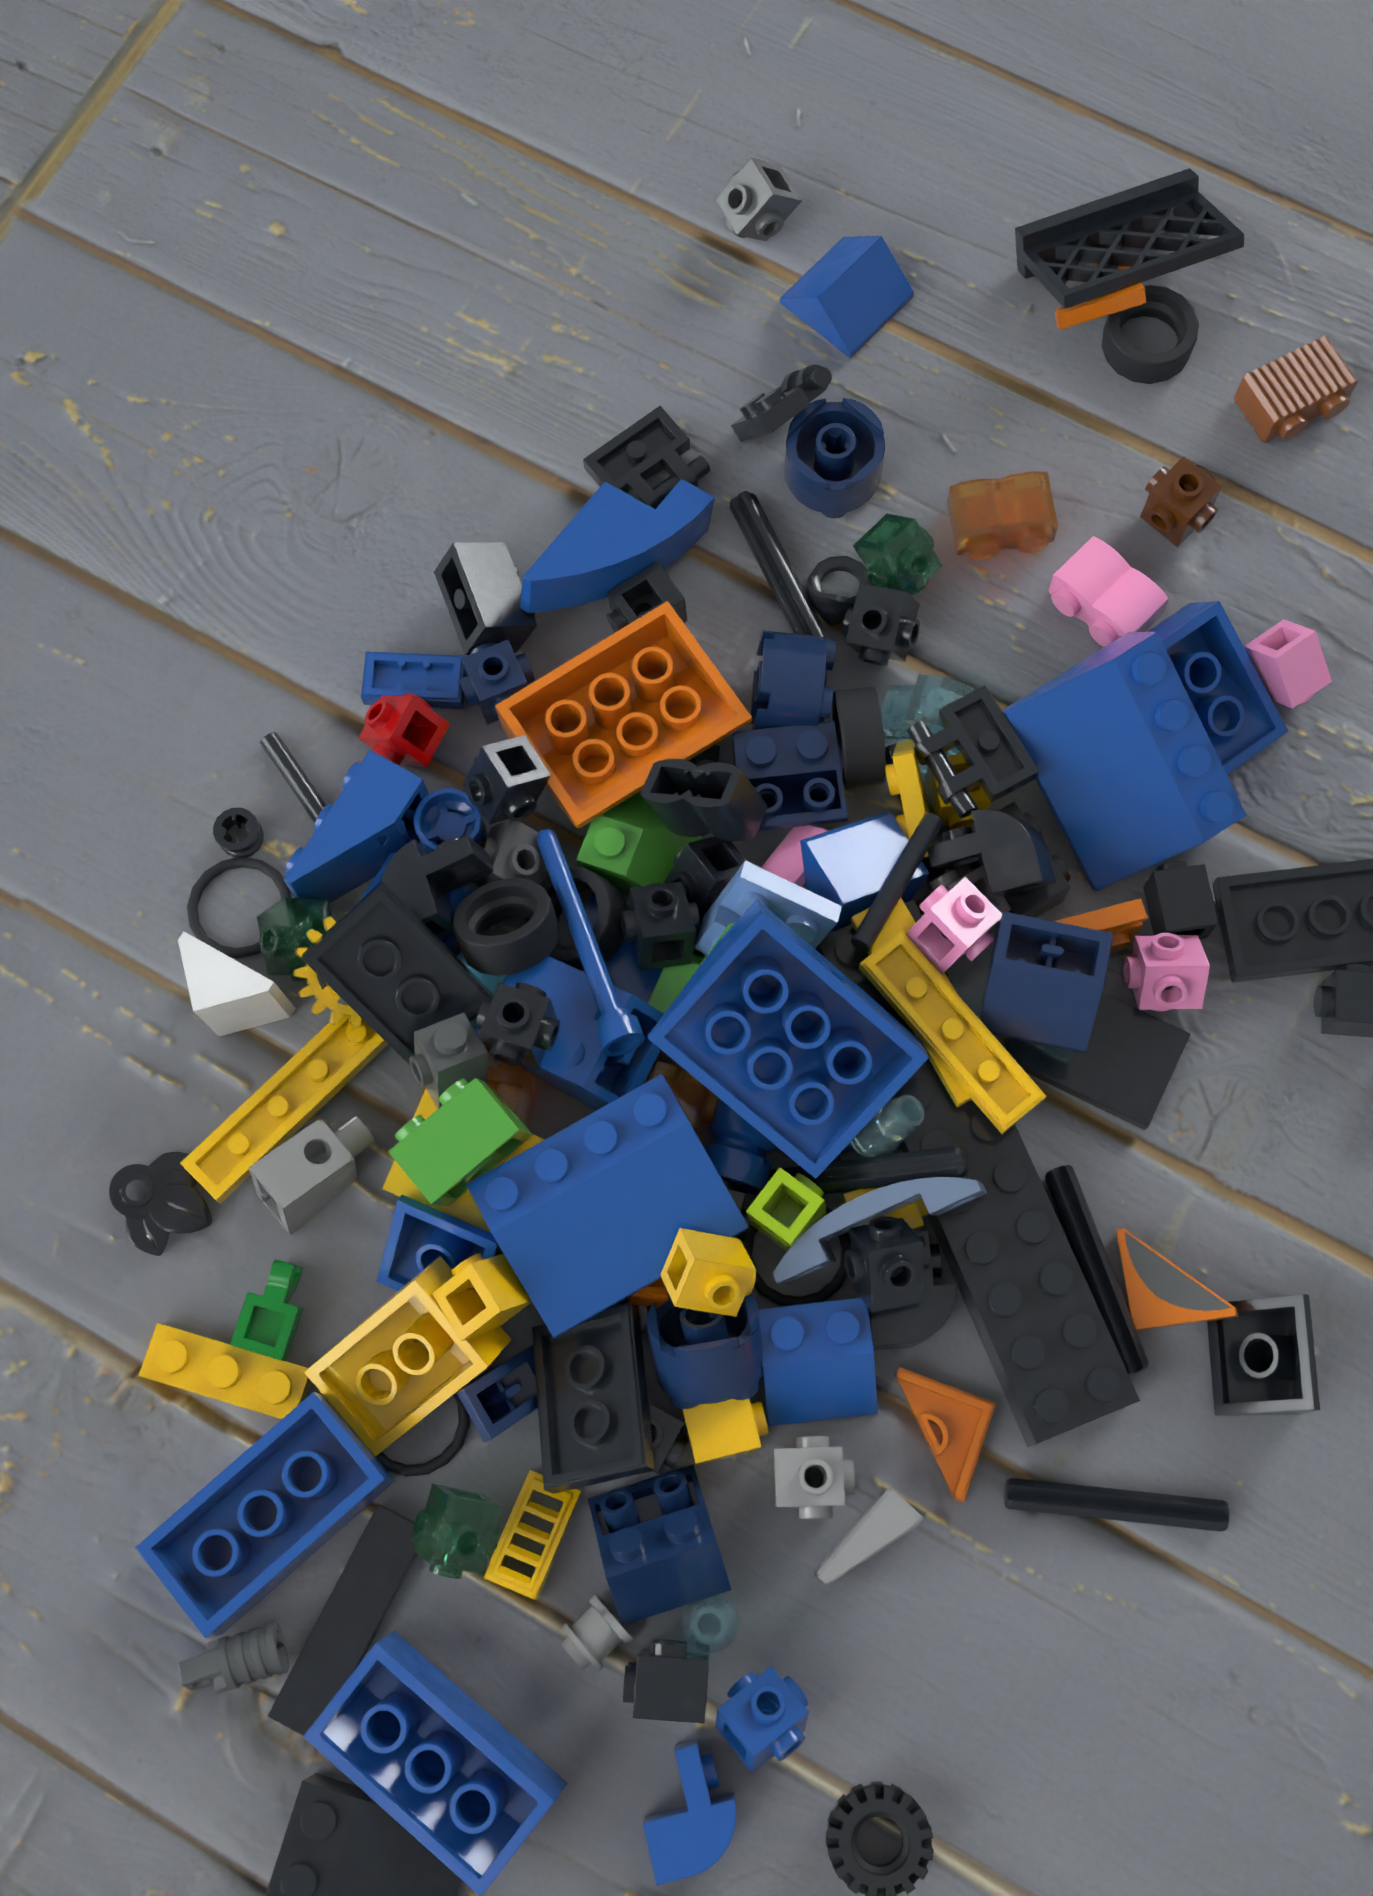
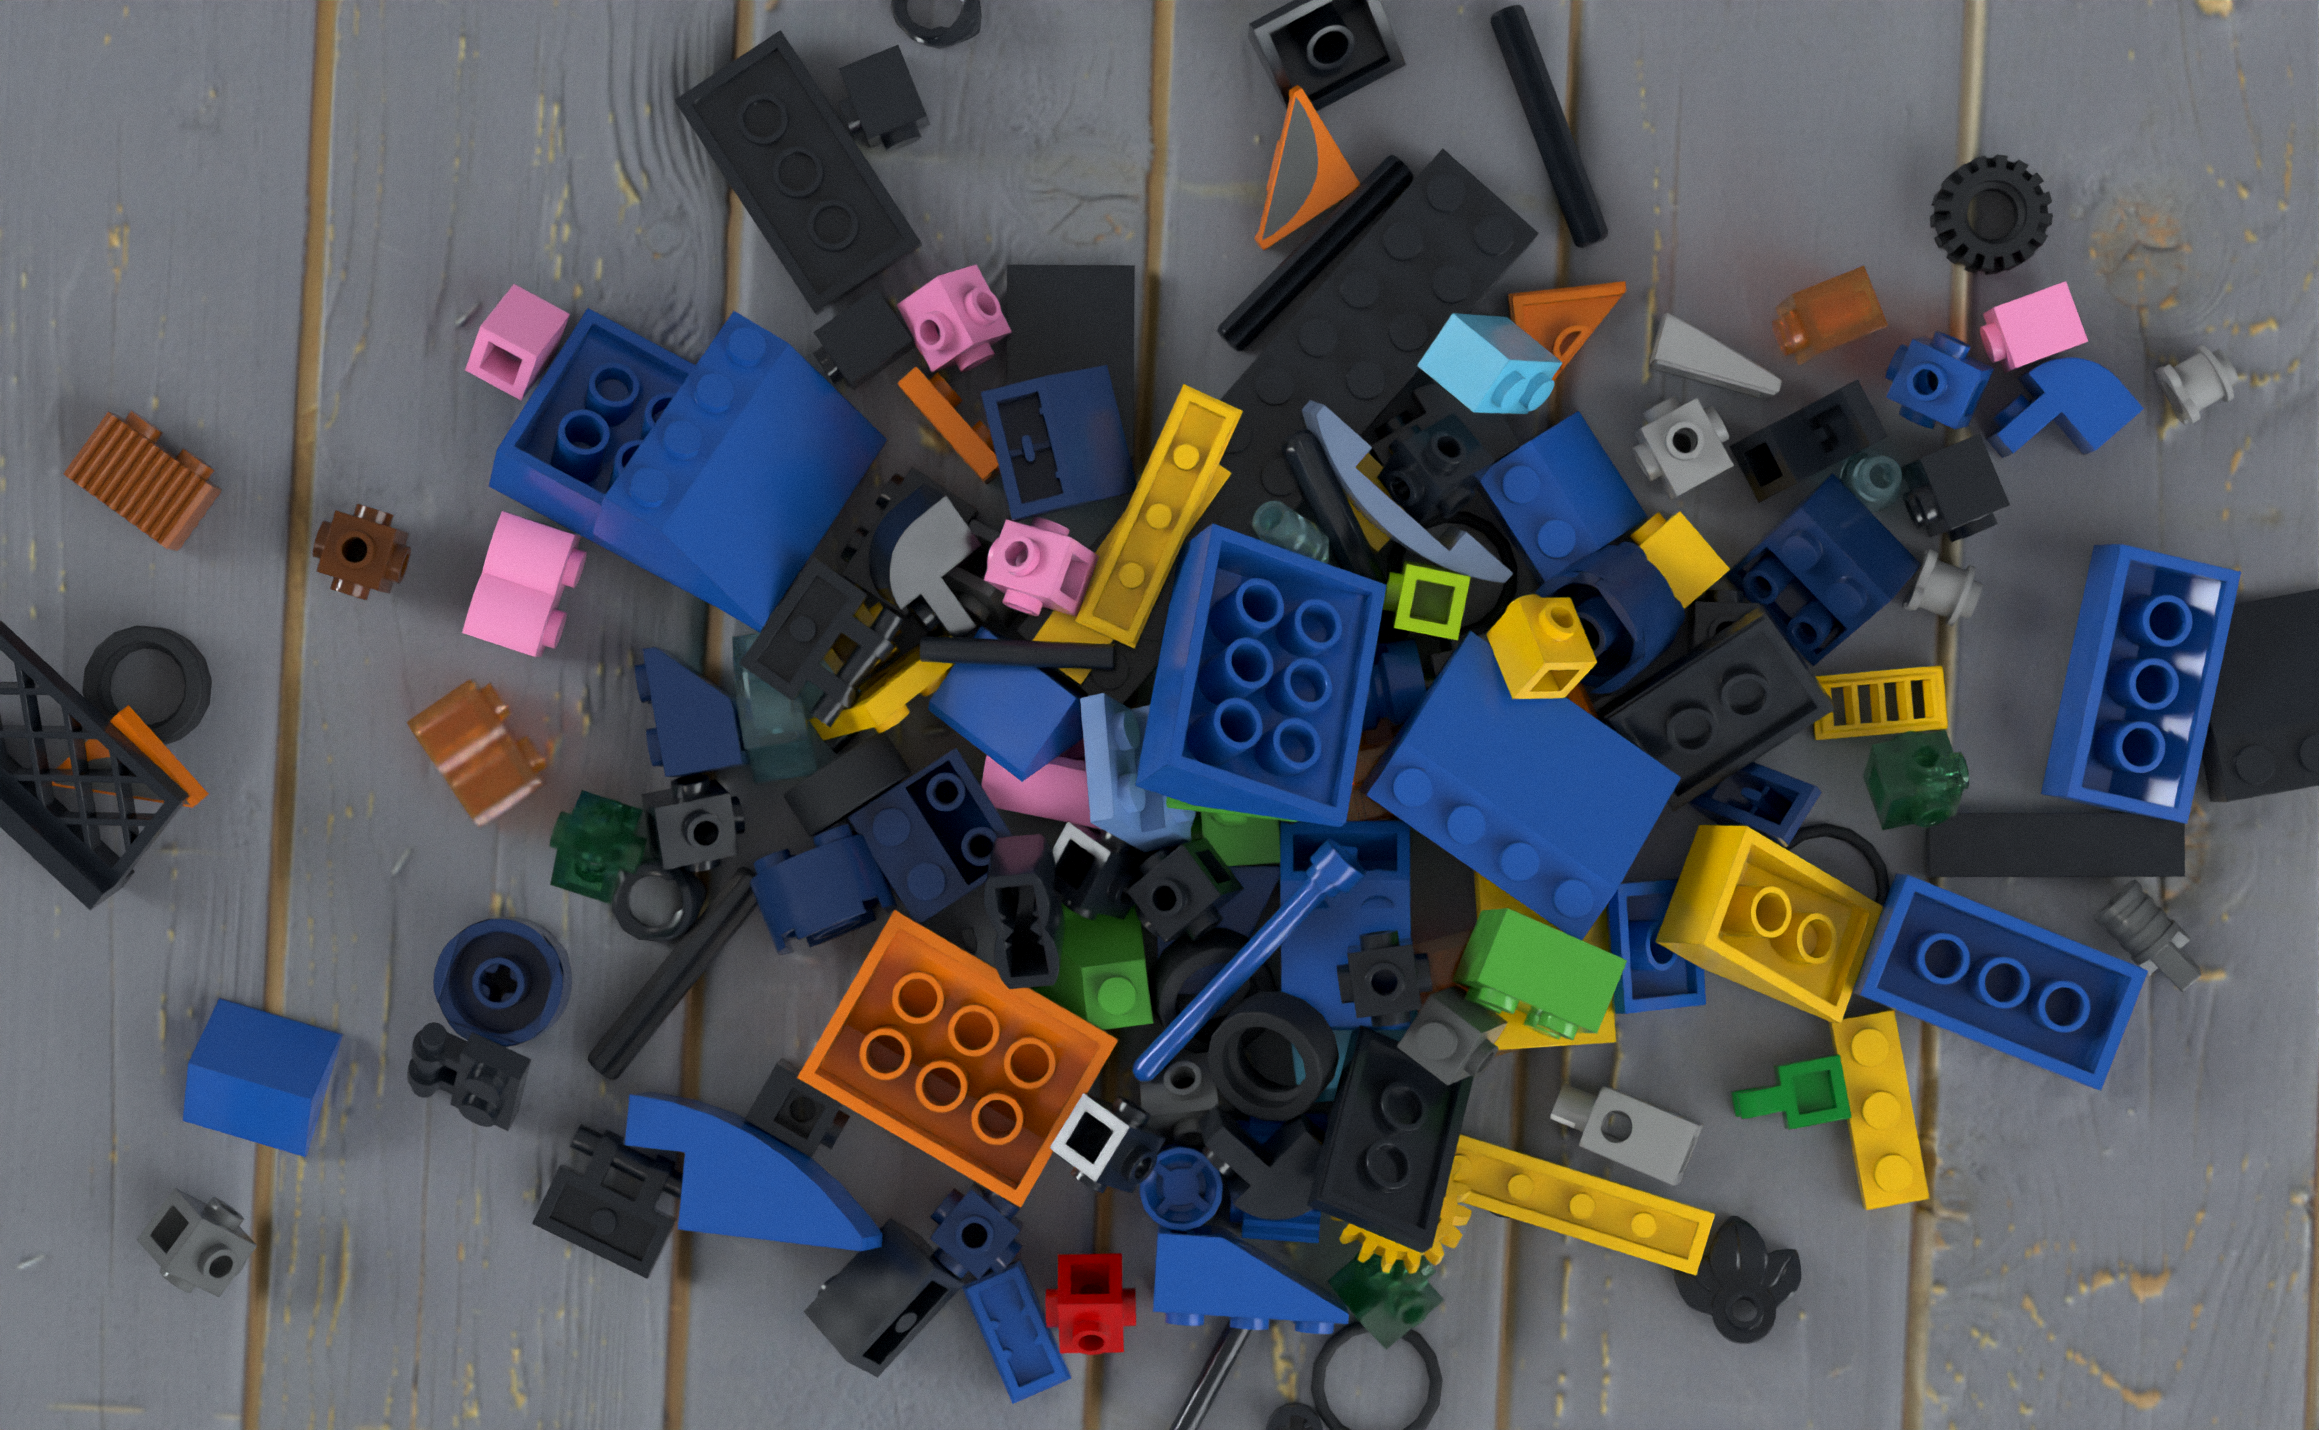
camera: 120 degrees left, 15 degrees up
white slope [178,931,296,1036] -> none
yellow brick [432,1254,532,1341] -> none
none -> dark blue slope [635,647,753,778]
none -> medium azure brick [1417,313,1563,414]
none -> black brick [1729,379,1888,503]
none -> clear orange brick [1772,266,1888,366]
none -> bright pink brick [1980,281,2088,373]

